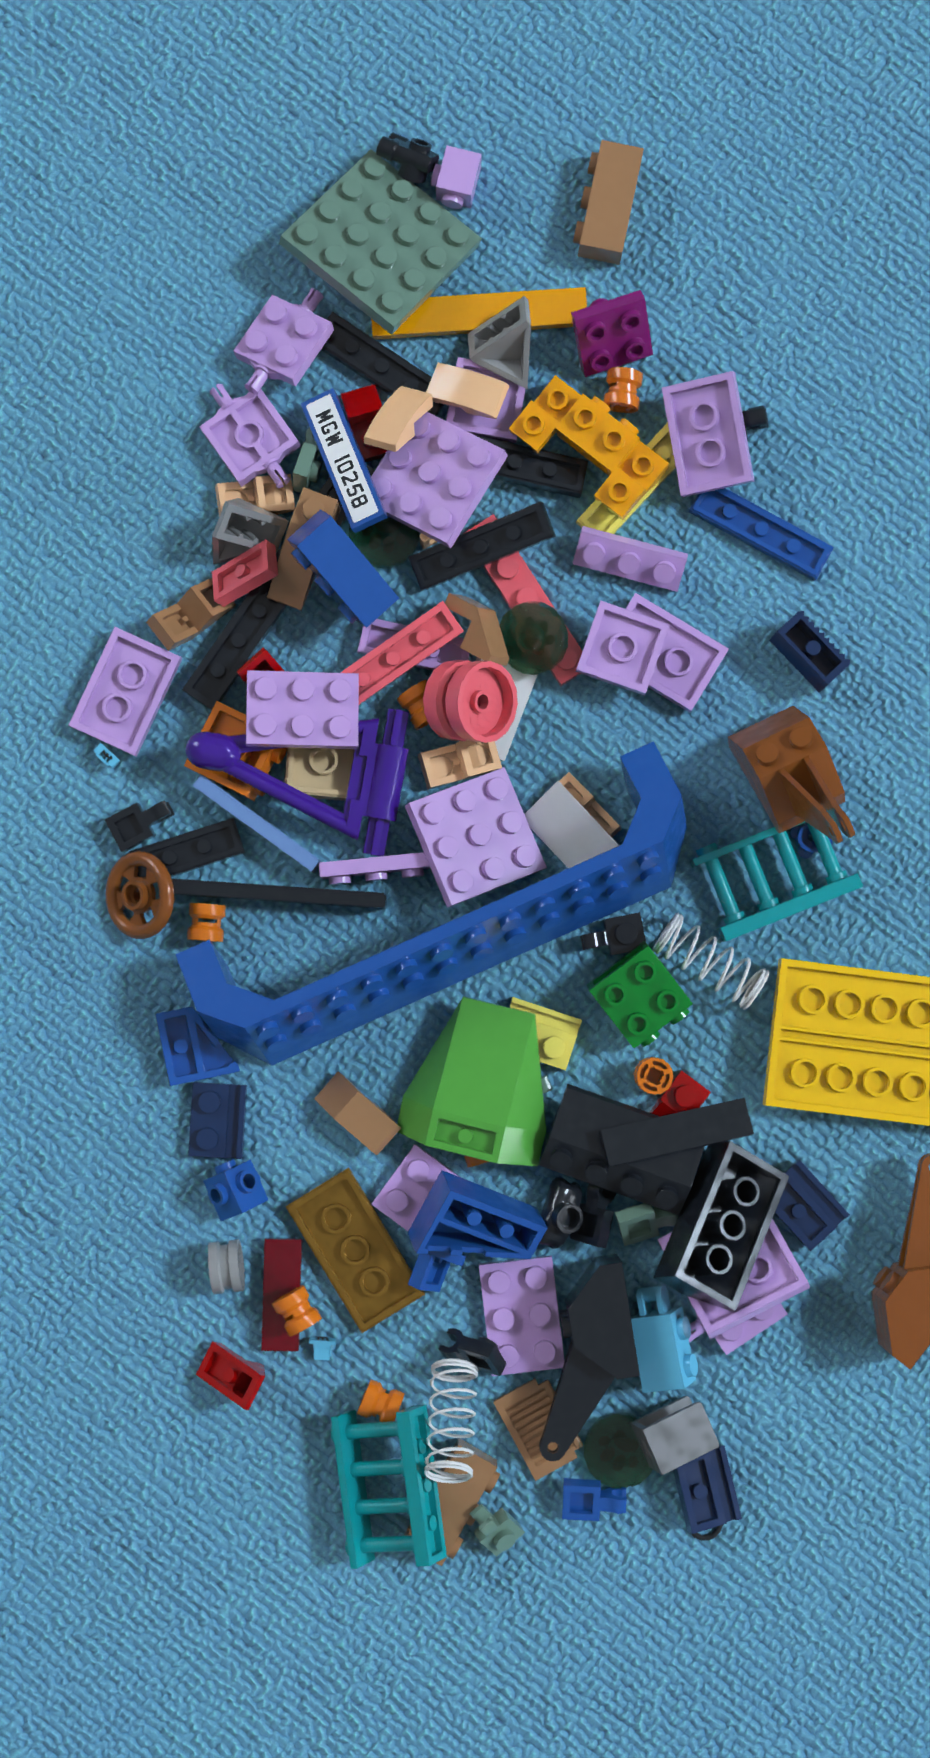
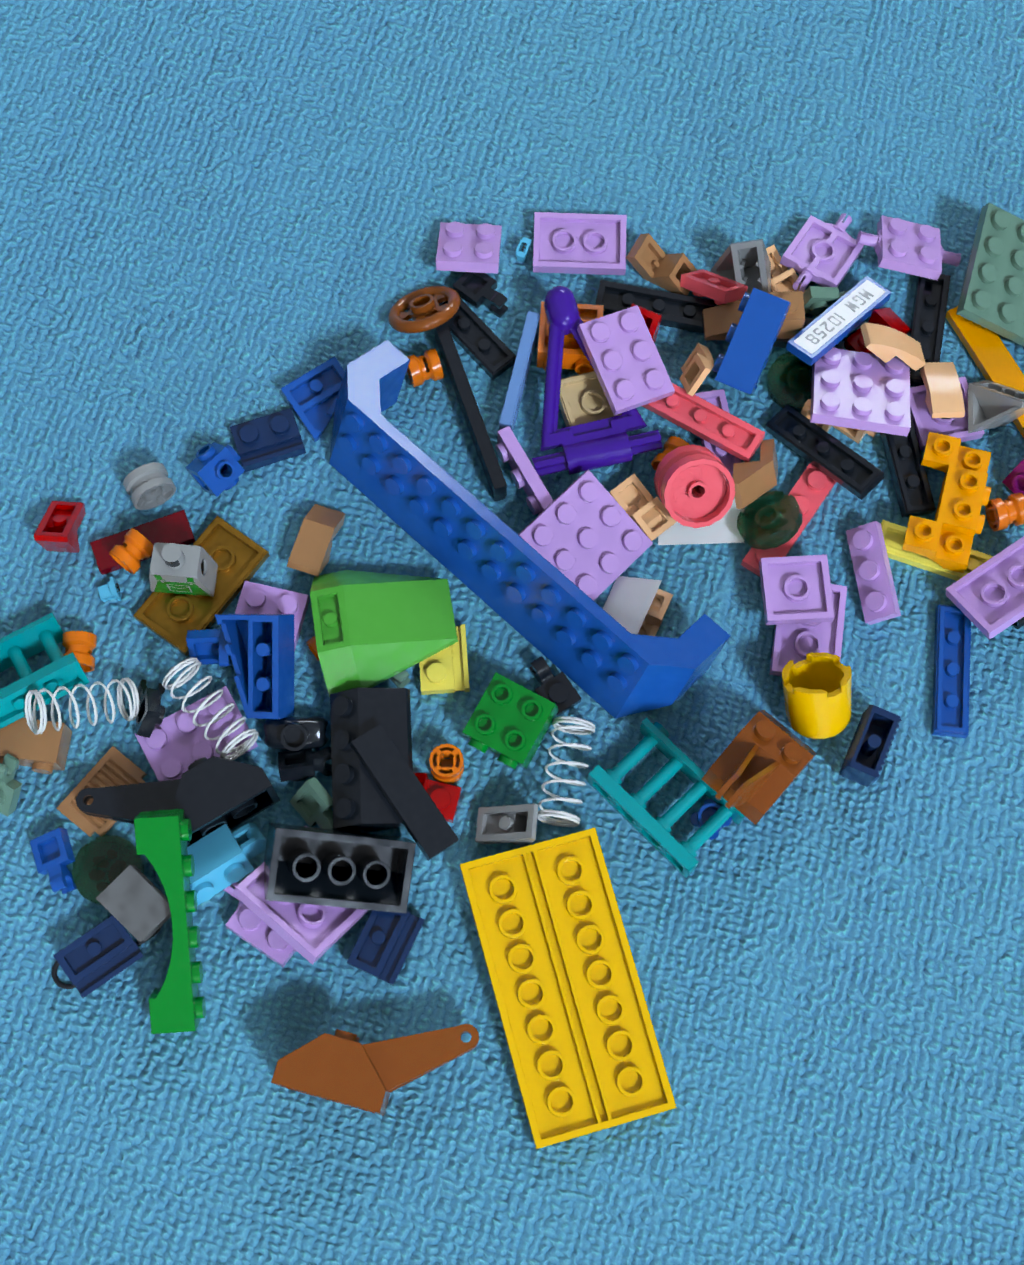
camera: 65 degrees right, 15 degrees down
none -> green arch [134,809,206,1034]
none -> light grey torso [149,542,218,597]
none -> white piece [162,657,259,760]
none -> lavender plate [436,222,502,274]
none -> light grey slope [475,803,538,847]
none -> light nougat slope [679,343,714,396]
none -> yellow cylinder [782,652,852,739]

